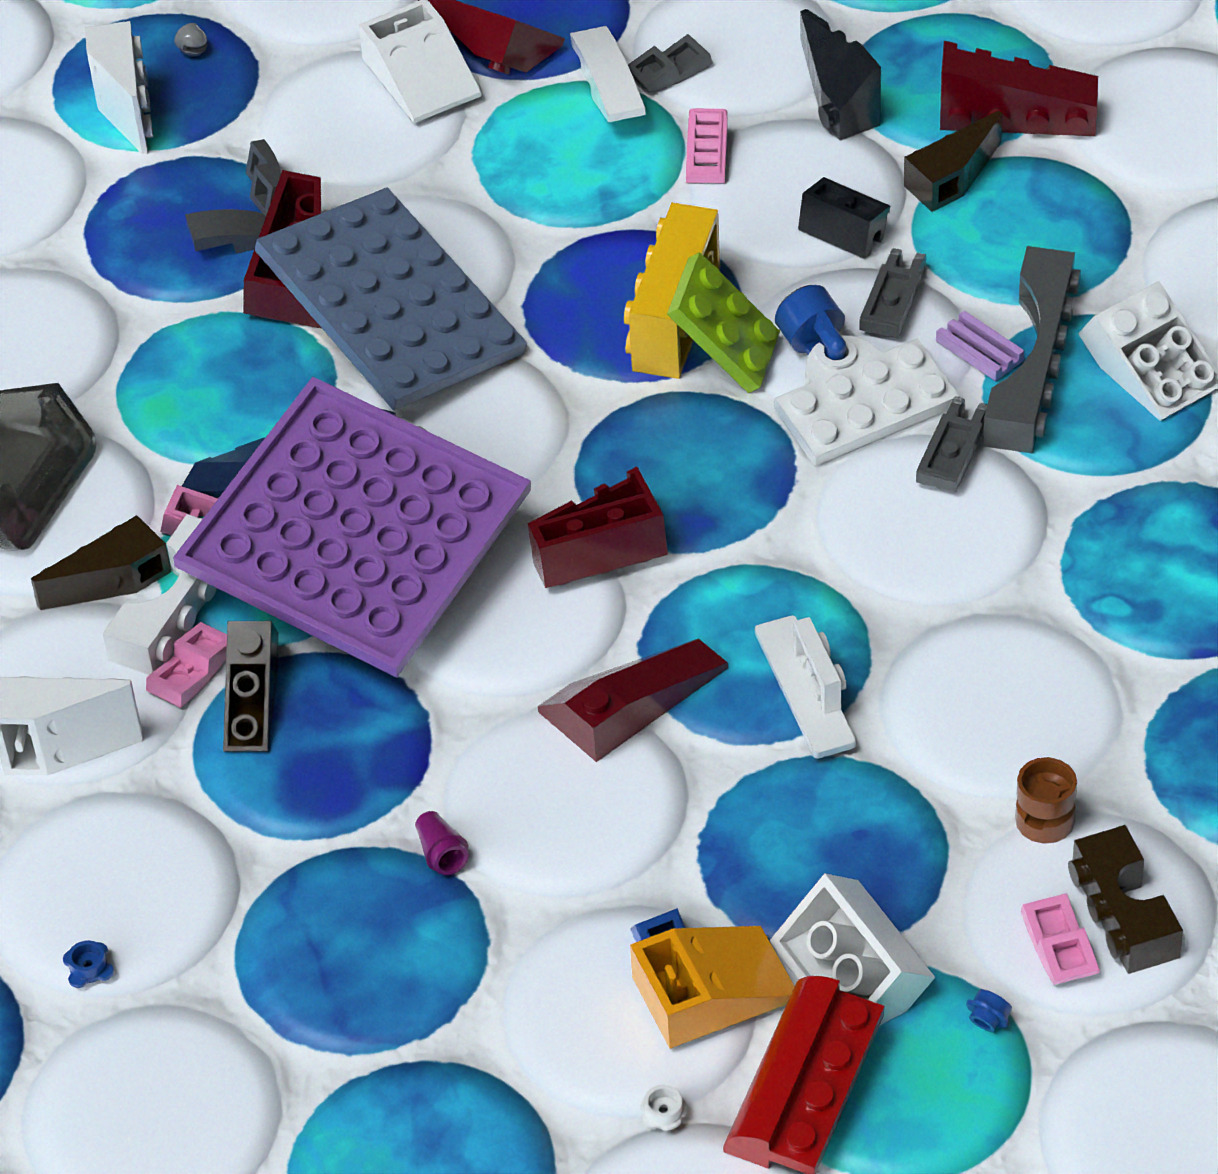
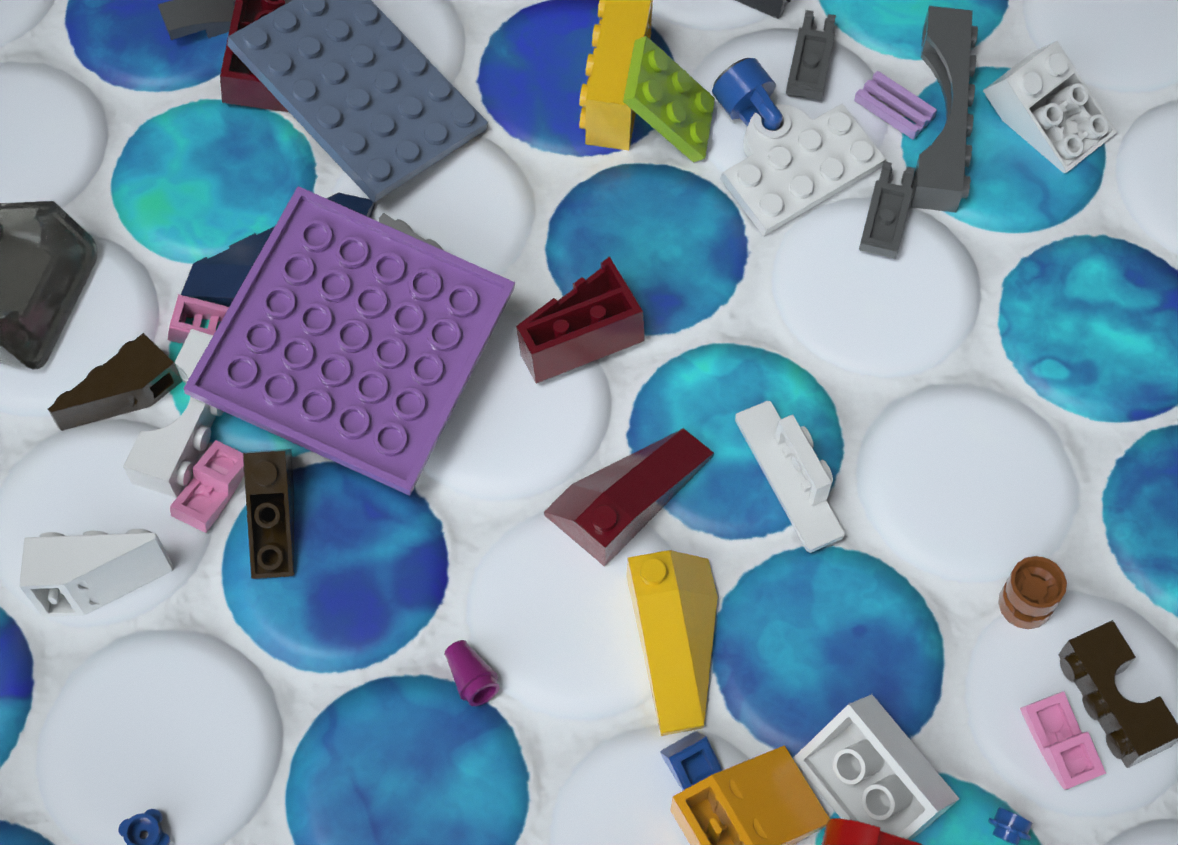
camera: 10 degrees left, 15 degrees up
none -> yellow wedge [626,550,718,736]

